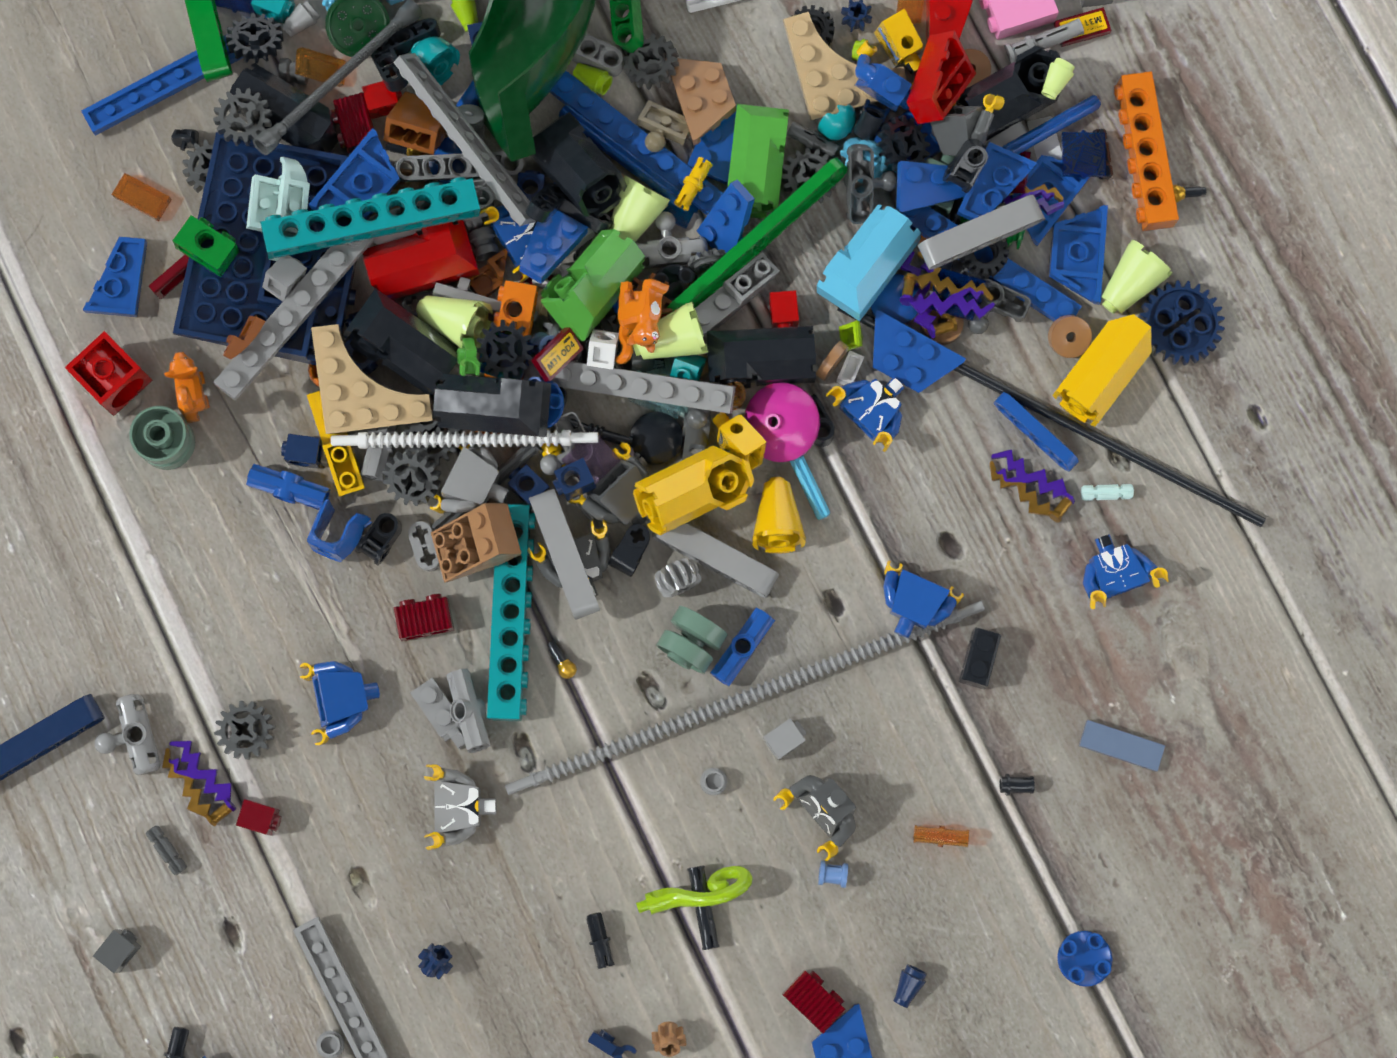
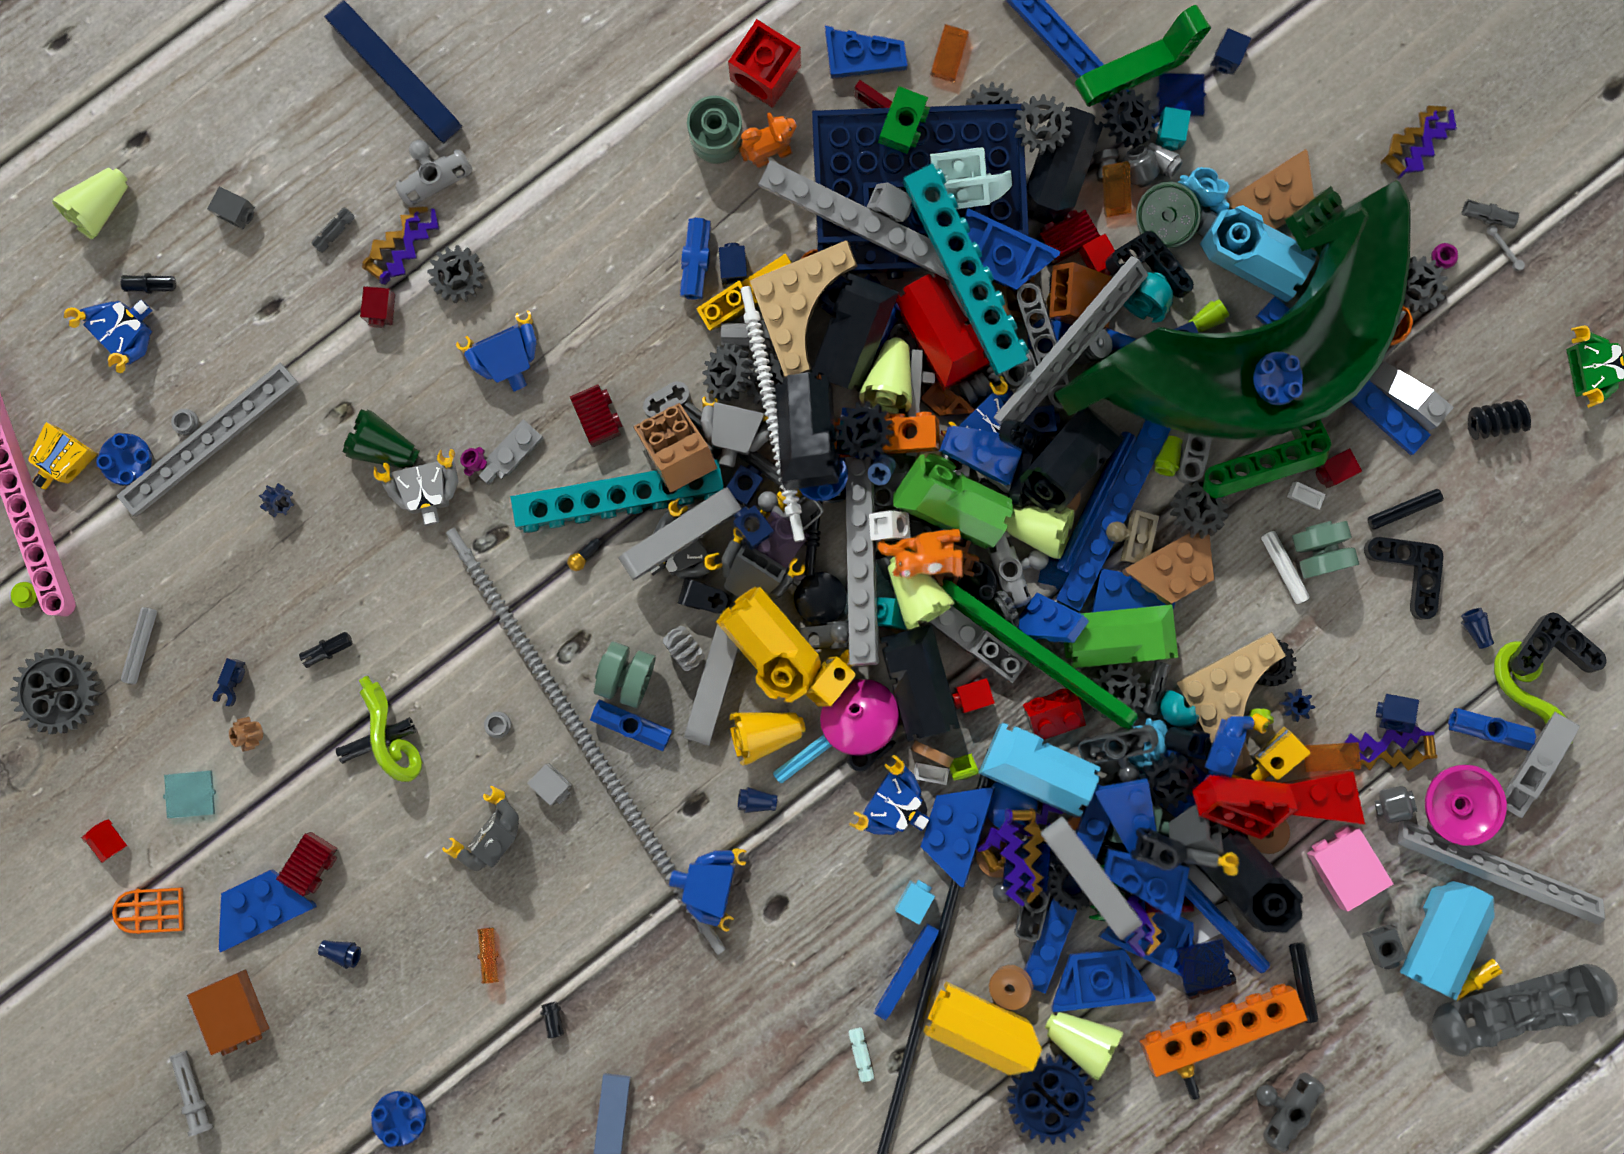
camera: 80 degrees right, 5 degrees up
black piece [171,129,199,151] -> none
dark orange slope [223,316,266,360] -> none
dark grey hose [253,0,422,155] -> none
blue piece [307,499,373,562] -> none
black piece [355,513,402,566] -> none
light grey piece [446,668,490,753] -> none
bright green plate [457,338,480,376] -> none
tile [531,327,584,382] -> none
yellow pin [674,157,713,211] -> none
clear orange pin [729,381,746,410] -> none
medium blue bush [818,861,848,888] -> none
black brick [958,627,1002,689] -> none
piece [990,449,1075,523] -> none
light grey pin [1005,18,1084,63] -> none
yellowish green cone [1041,58,1075,100] -> none
tile [1054,7,1112,47] -> none
blue torso [1083,534,1169,609] -> none
none -> dark green cone [342,409,420,469]
none -> magenta plate [460,447,487,476]
none -> dark blue cone [737,787,777,813]
none -> medium azure brick [895,880,935,925]
none -> red bracket [1023,689,1086,740]
none -> dark grey head [1122,146,1159,187]
none -> dark grey piece [1256,1073,1325,1152]
none -> black axle [1289,942,1318,1023]

